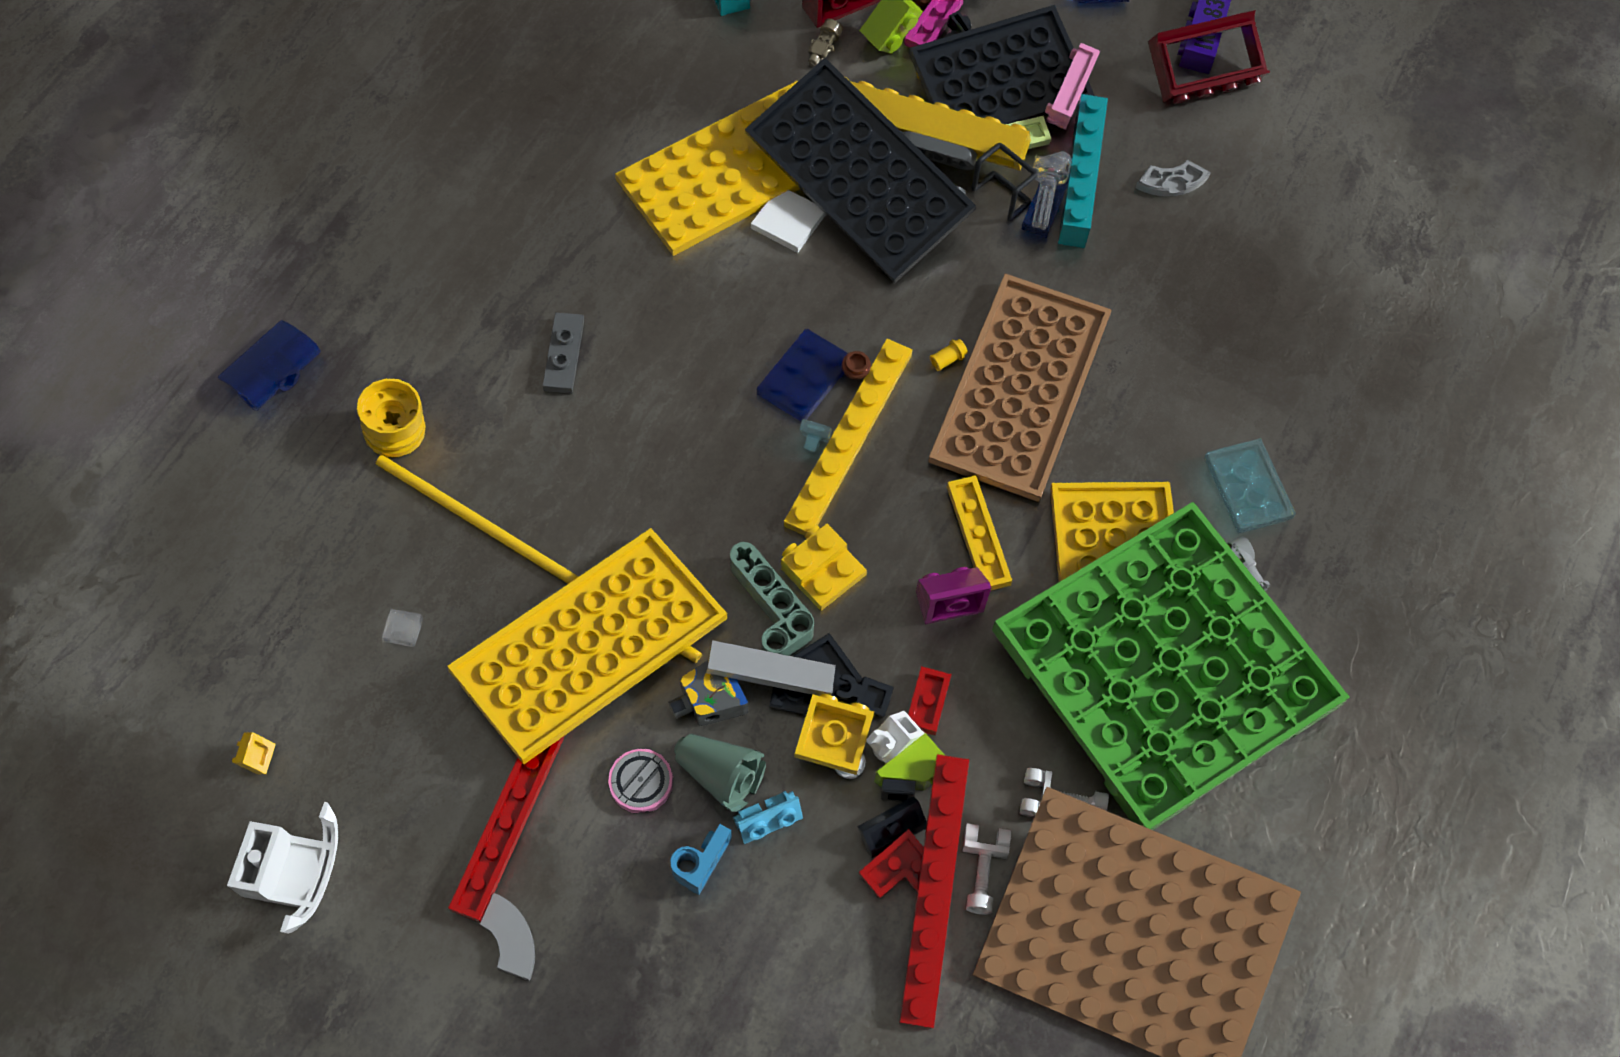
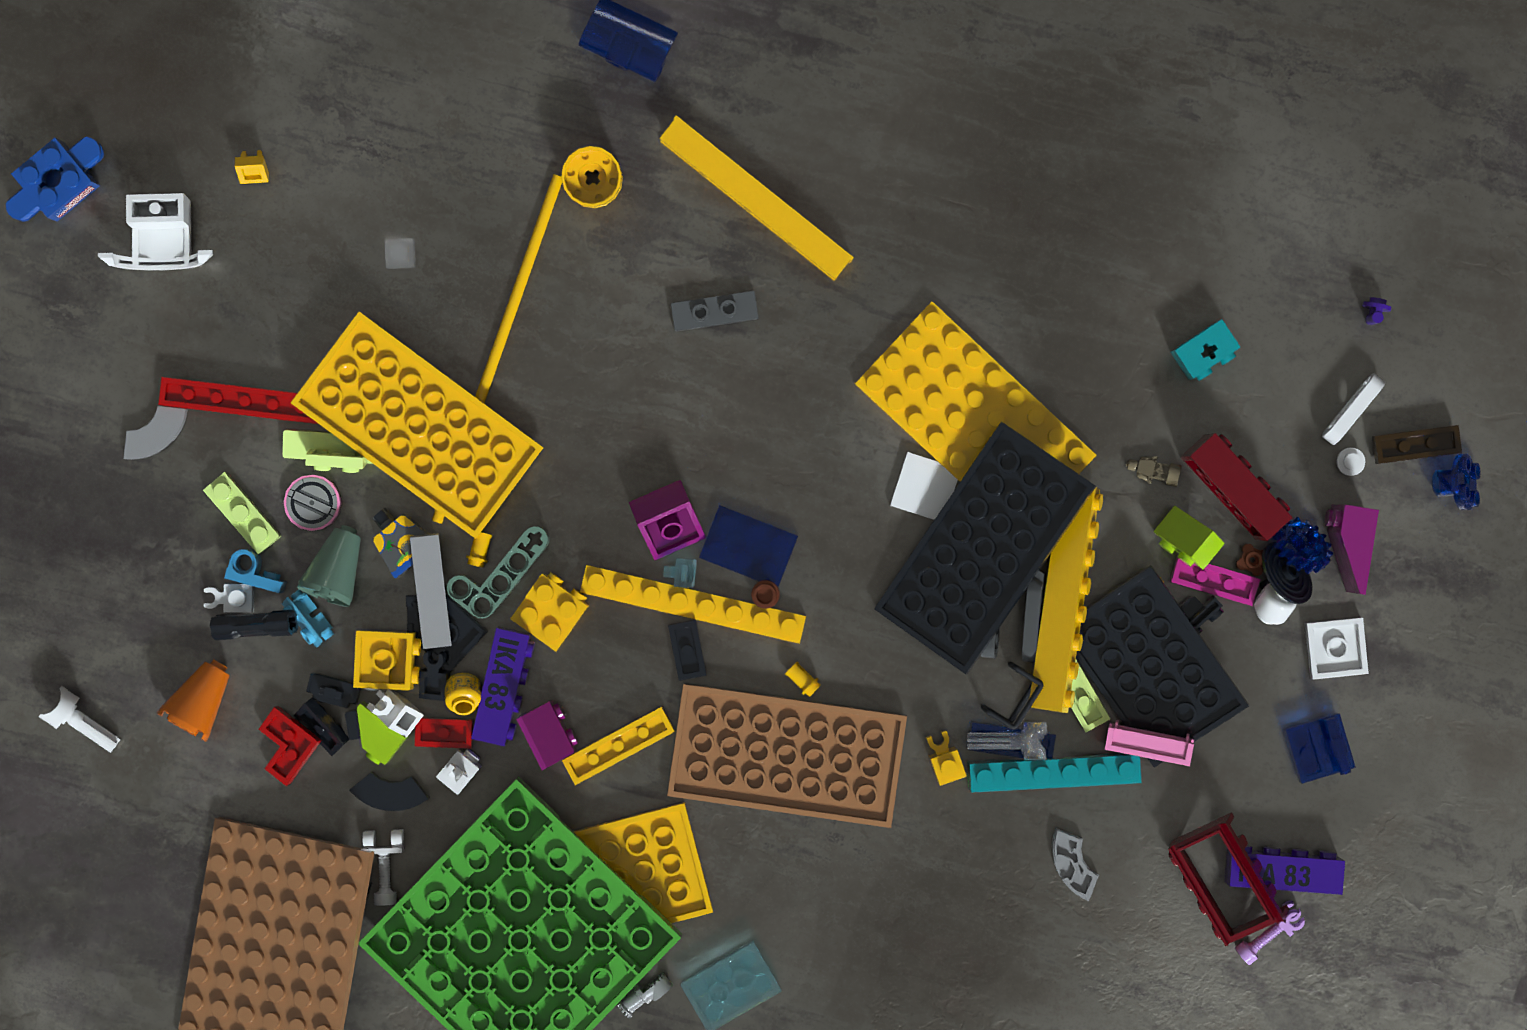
camera: 80 degrees right, 25 degrees up
red plate [899,754,970,1028] -> none
white bar [962,823,1011,915] -> none
none -> blue brick [6,137,104,222]
none -> orange cone [156,660,230,742]
none -> yellowish green plate [203,472,281,555]
none -> white plate [204,584,254,613]
none -> black axle [209,610,299,640]
none -> yellowish green bracket [283,429,373,473]
none -> black piece [306,673,361,708]
none -> black tile [349,771,430,811]
none -> white brick [436,748,482,795]
none -> yellow head [445,673,482,715]
none -> yellow pin [466,532,492,568]
none -> dark purple brick [471,627,535,746]
none -> magenta slope [629,480,706,560]
none -> yellow tile [659,115,854,281]
none -> black plate [668,620,707,681]
none -> yellow brick [926,730,967,786]
none -> lavender bar [1235,901,1305,965]

